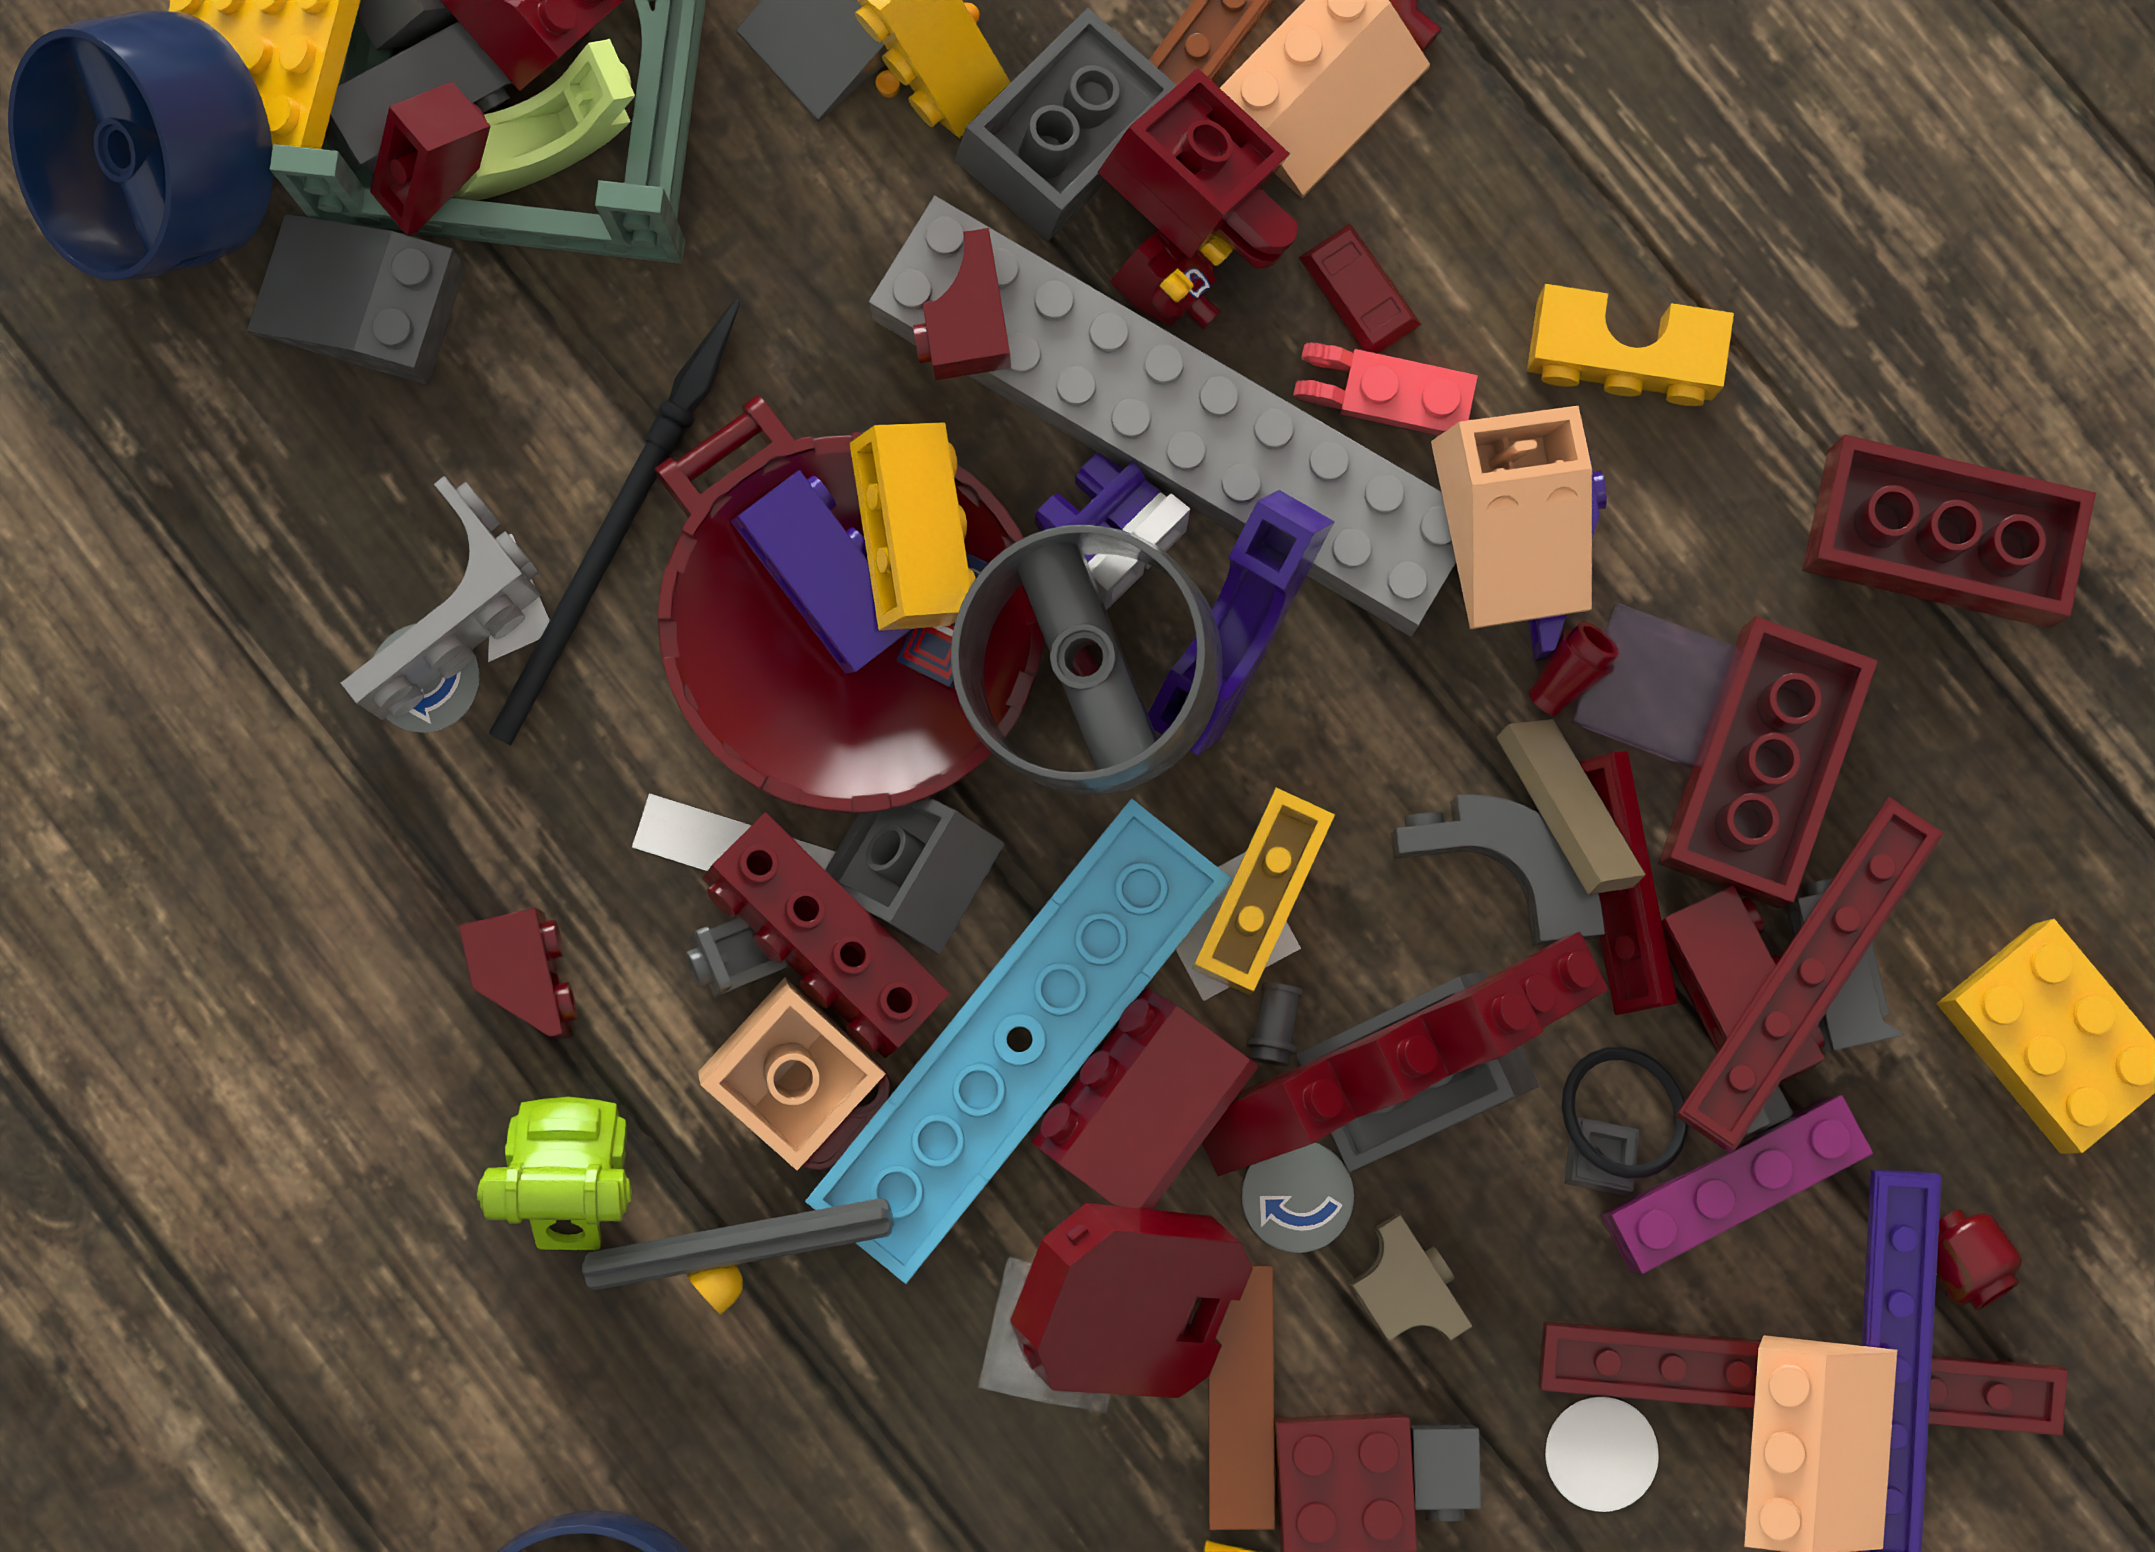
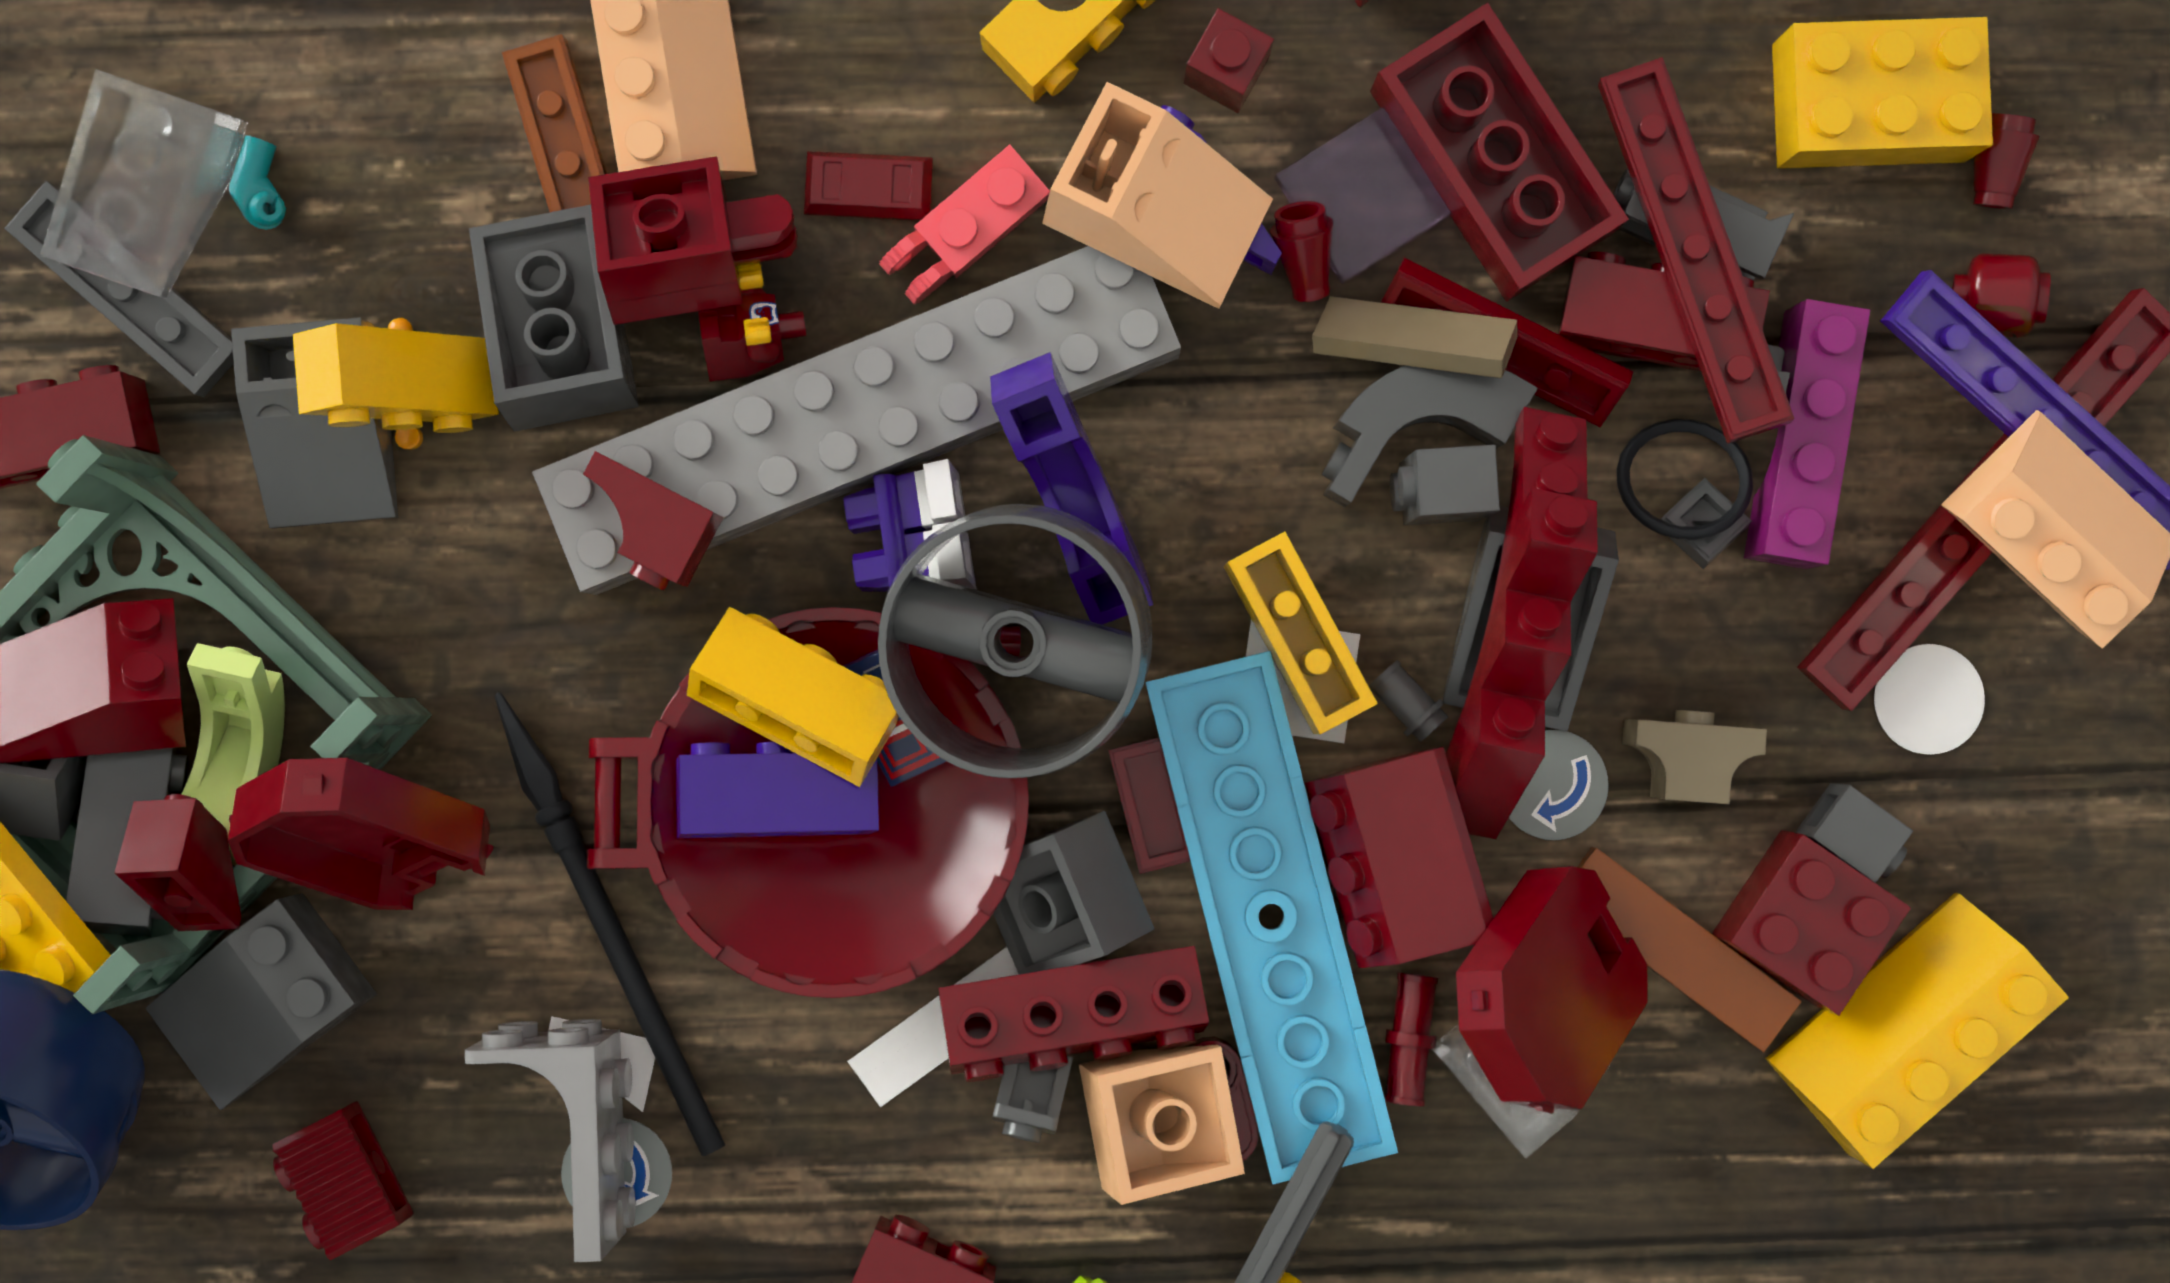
camera: 50 degrees left, 5 degrees up
none -> dark red piece [228,758,493,910]
none -> dark red brick [272,1101,414,1260]
none -> dark red tile [1108,738,1190,874]
none -> dark red brick [1184,8,1274,114]
none -> dark red pin [1384,972,1438,1107]
none -> dark grey brick [1390,445,1500,526]
none -> dark red cone [1973,113,2040,209]

